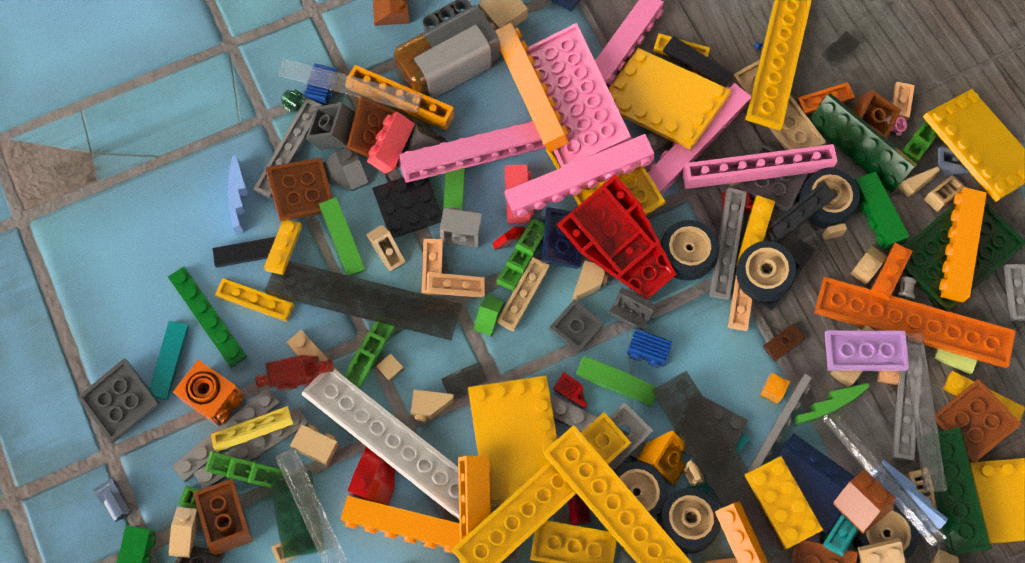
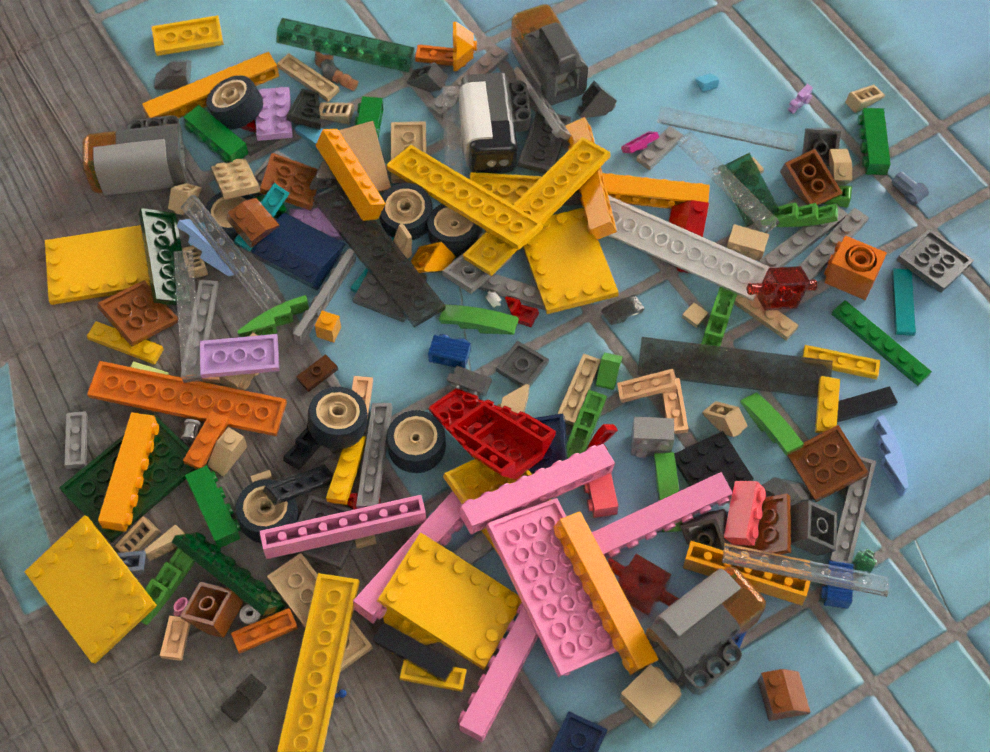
camera: 175 degrees right, 10 degrees down
light yellow plate [211,406,293,452] -> none
tan slope [410,390,454,422] -> none
yellow plate [744,456,823,550] -> none
none -> white plate [485,291,502,308]
none -> clear red brick [607,554,680,616]

